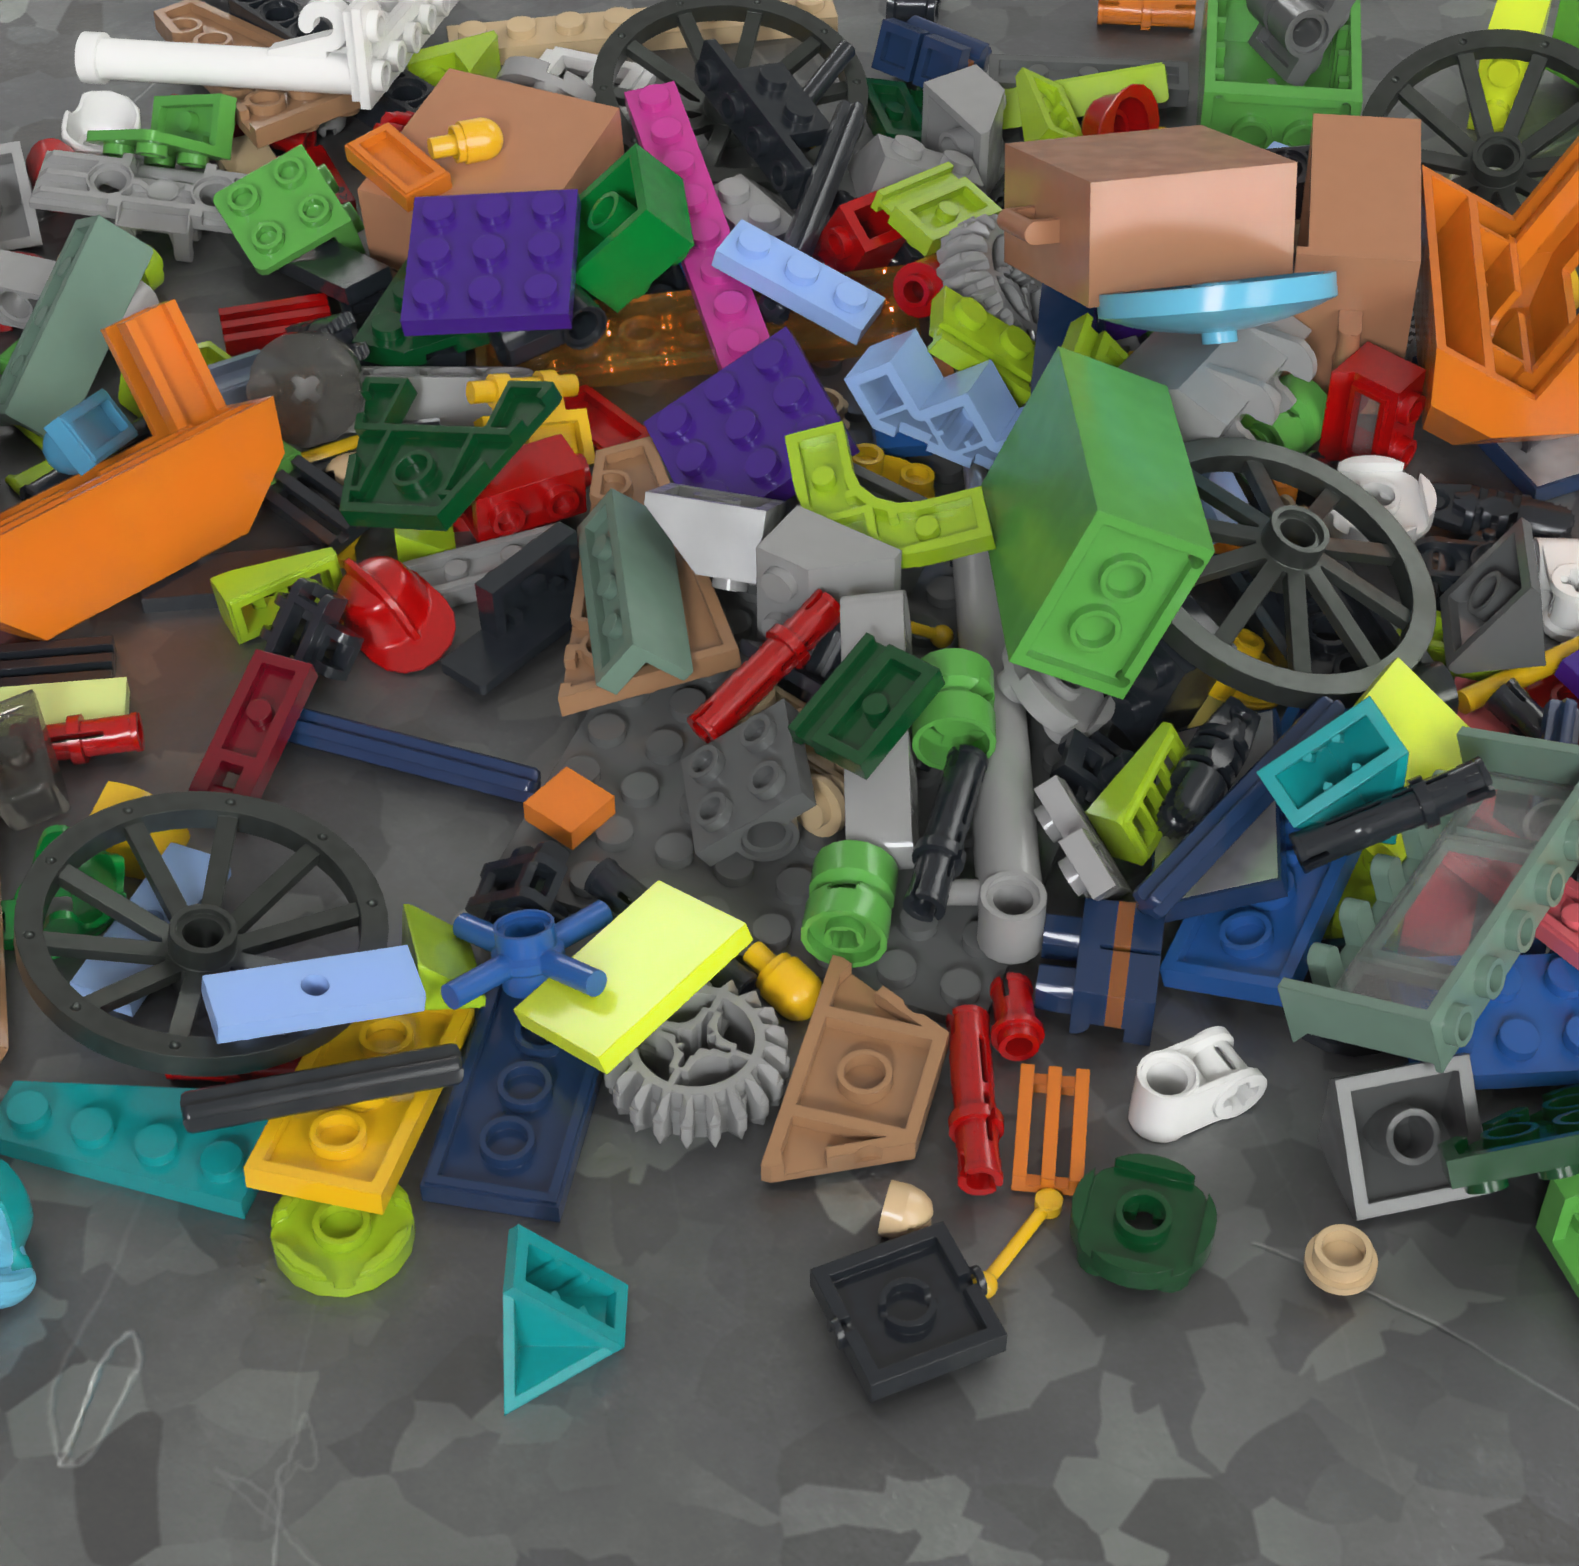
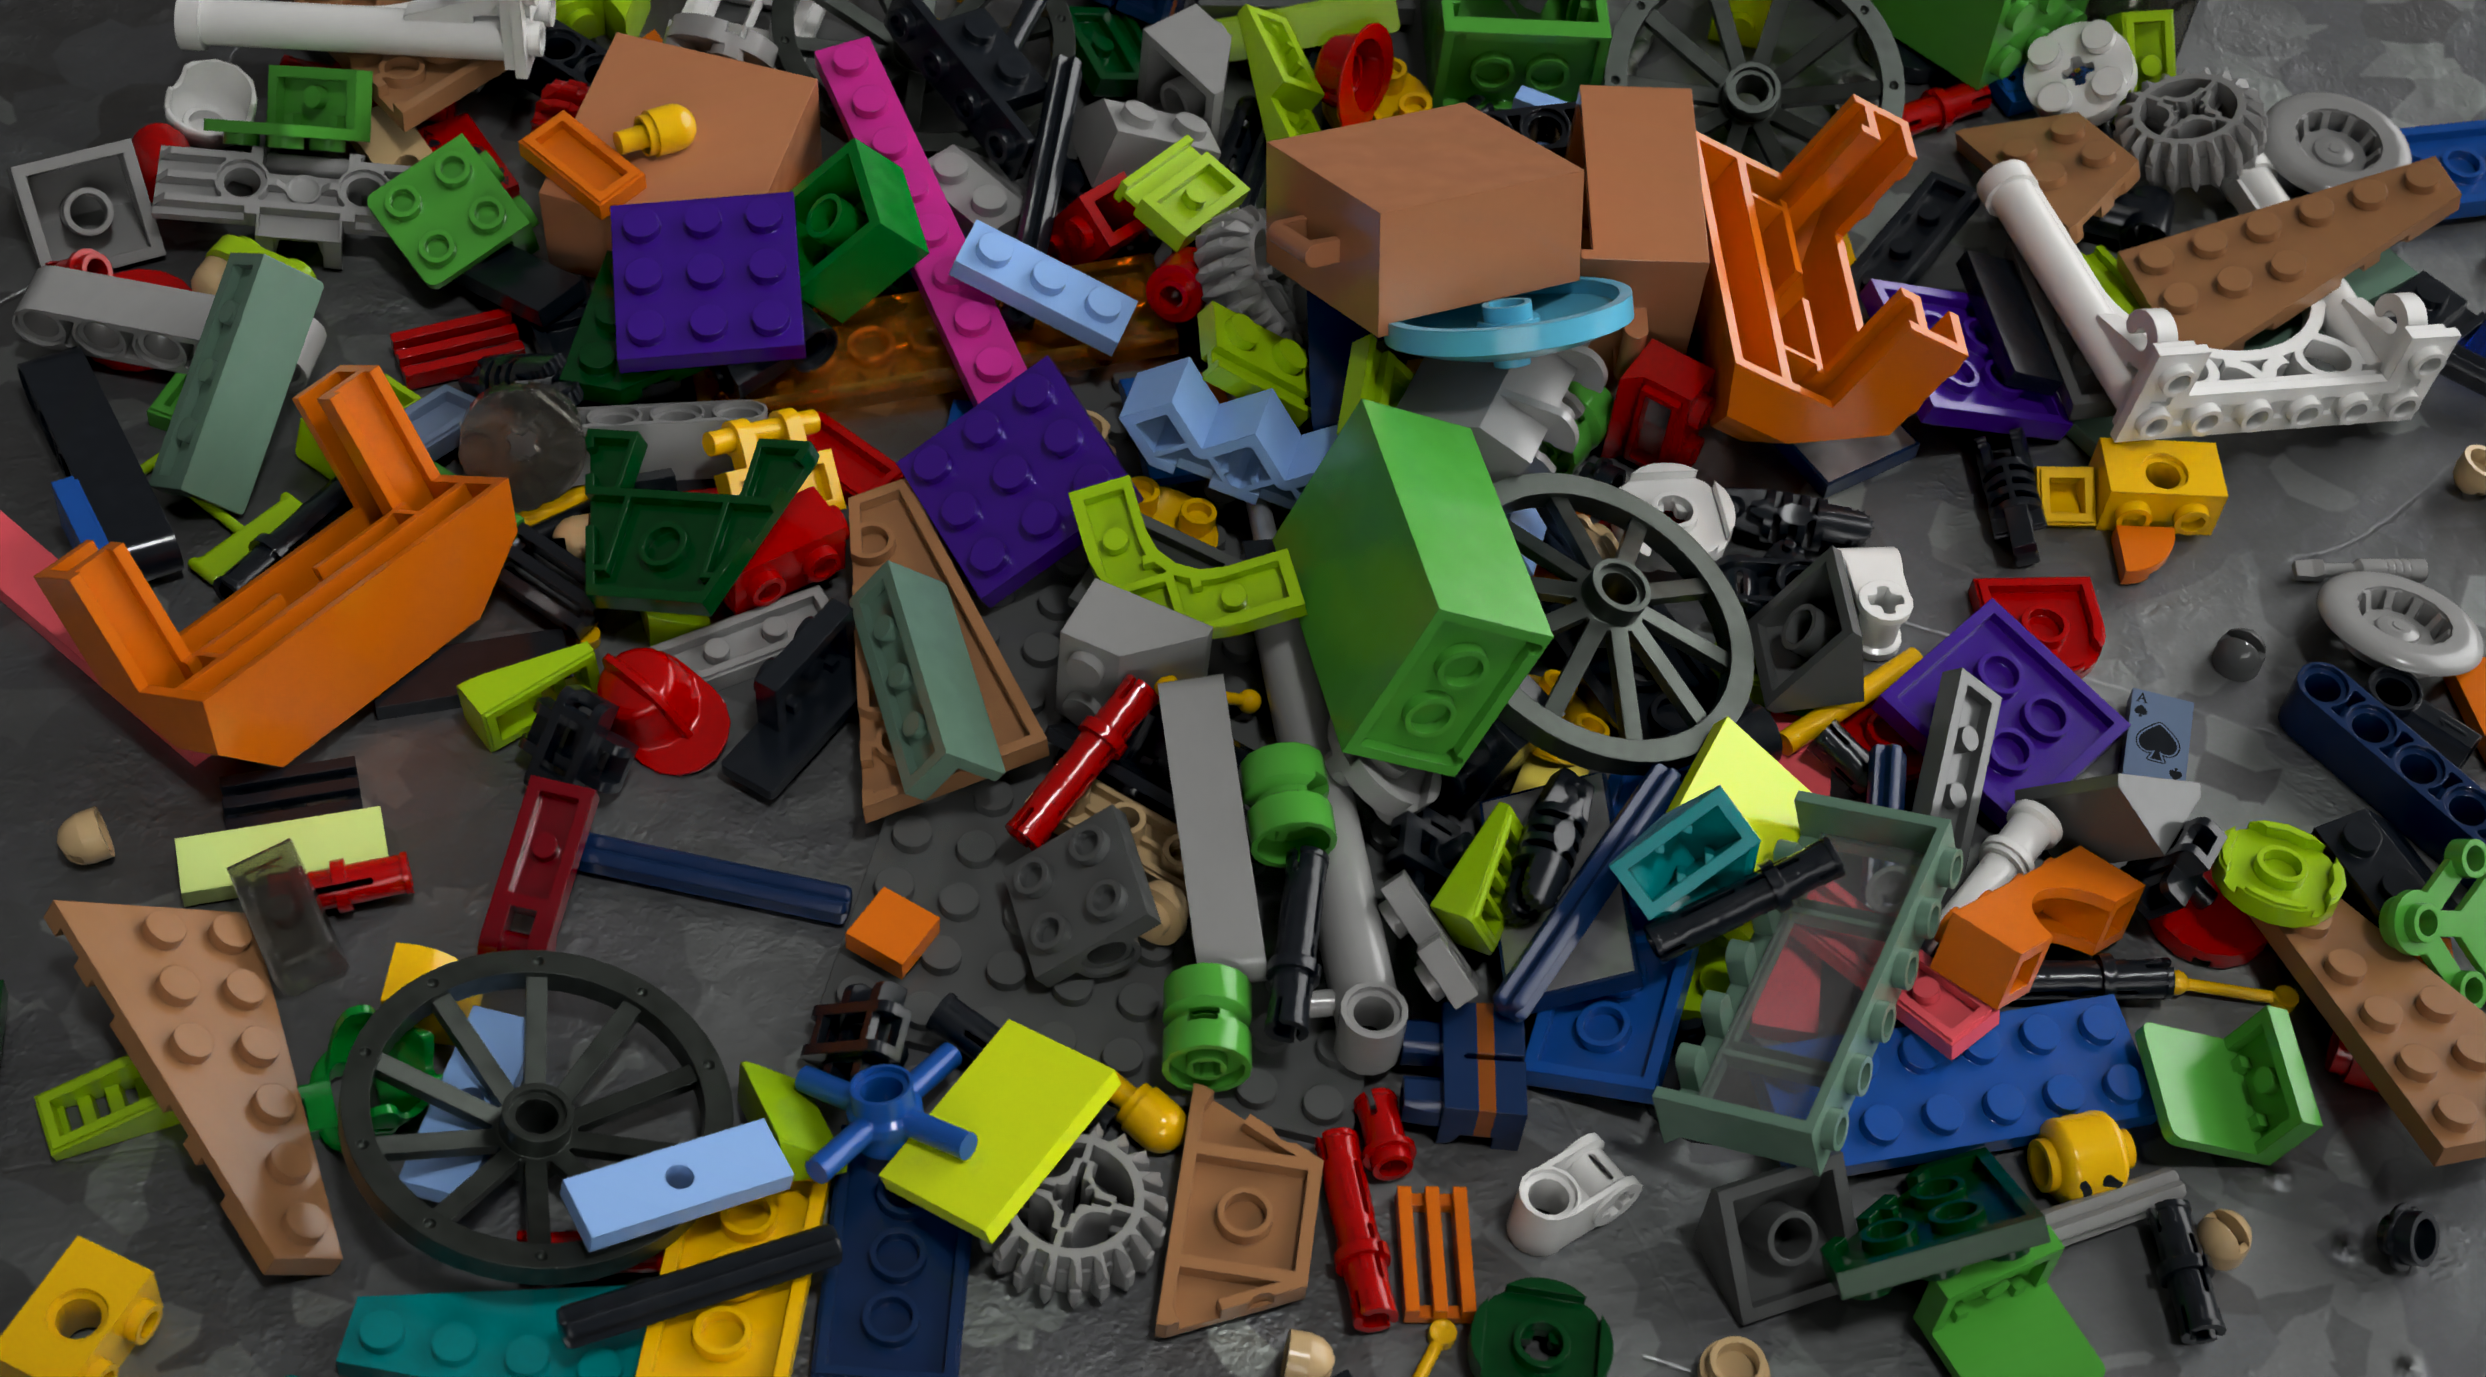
camera: 15 degrees left, 5 degrees up
dark azure tile [42,388,138,476] -> none
light grey slope [644,483,787,592] -> none
dark green plate [787,632,945,780] -> none

